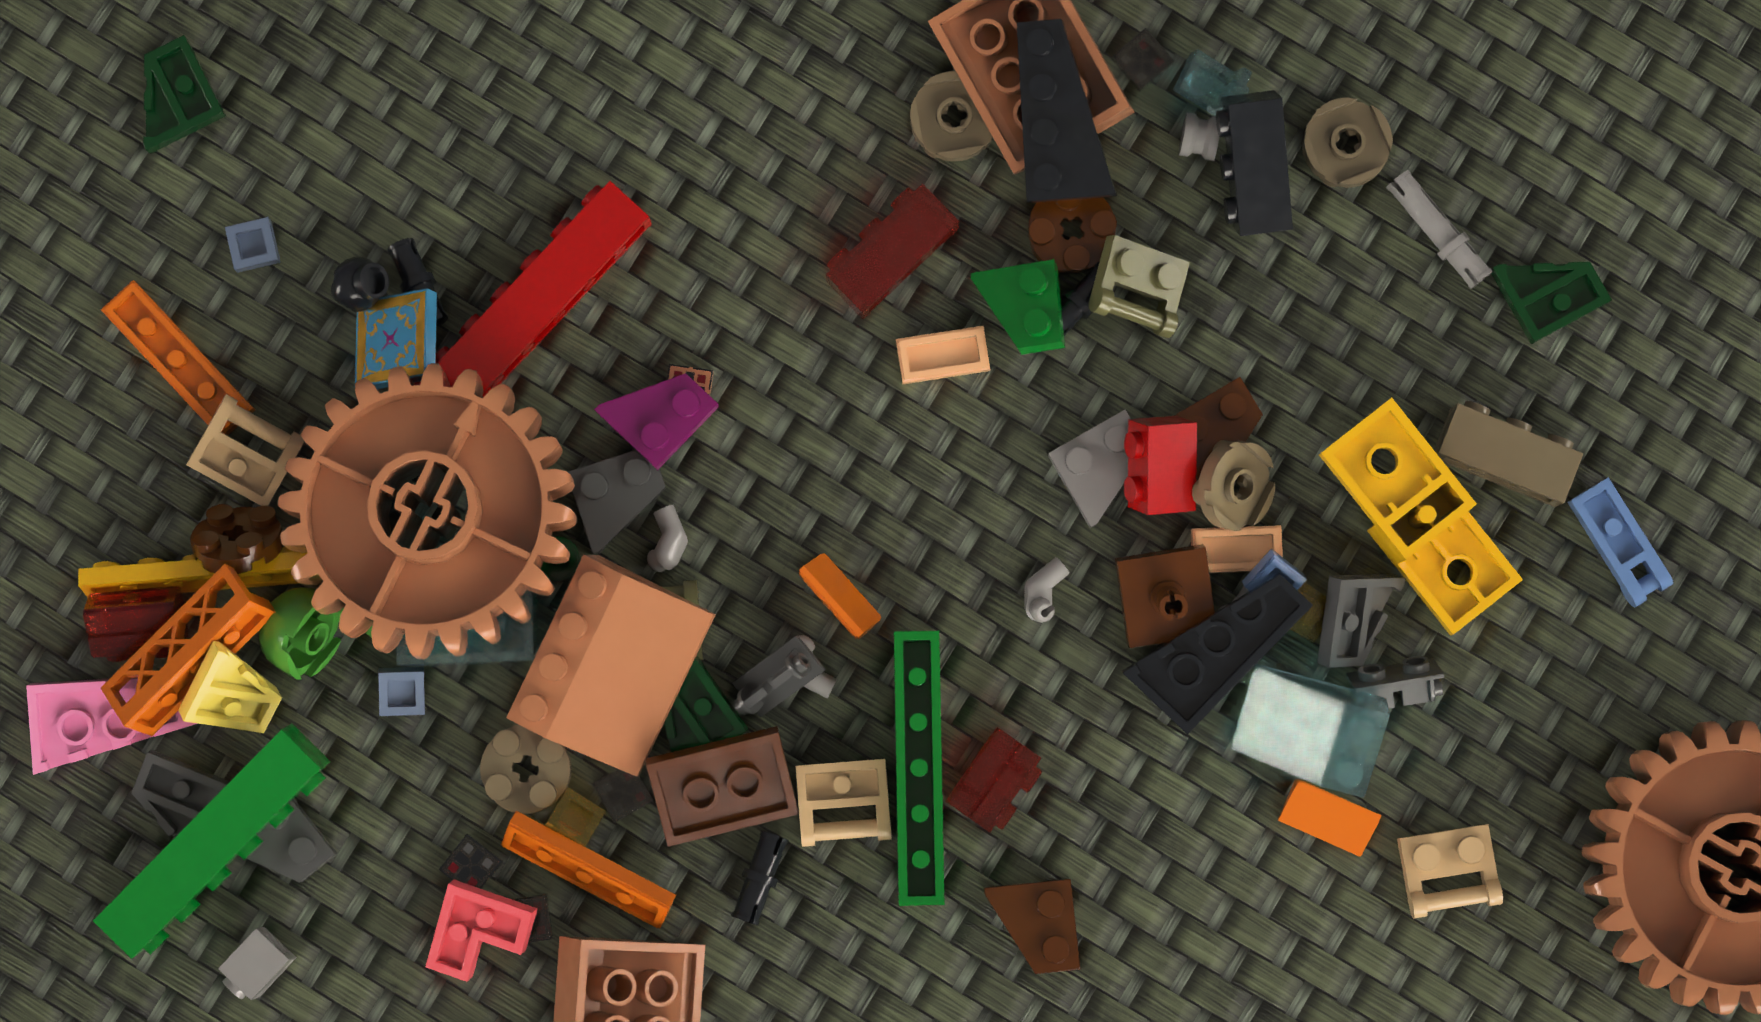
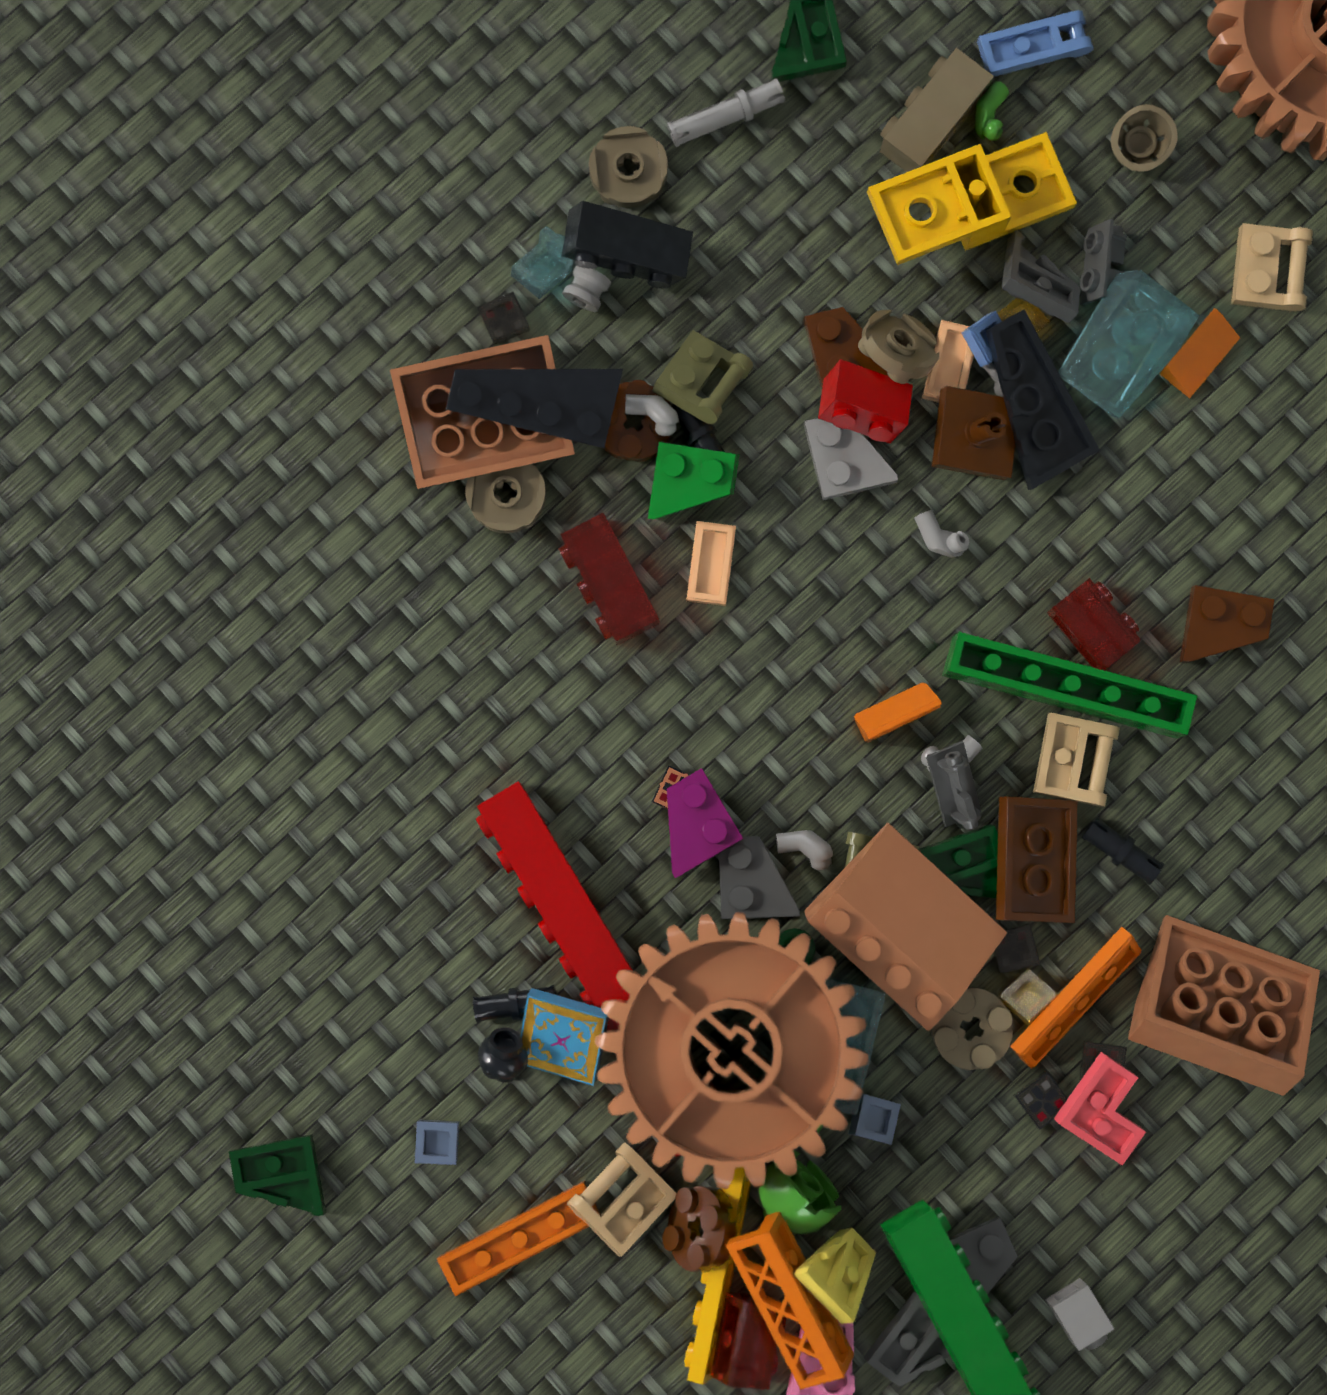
camera: 70 degrees left, 0 degrees up
none -> light grey arm [625,394,679,436]
none -> bright green arm [975,81,1009,141]
none -> dark tan helmet [1111,104,1178,172]

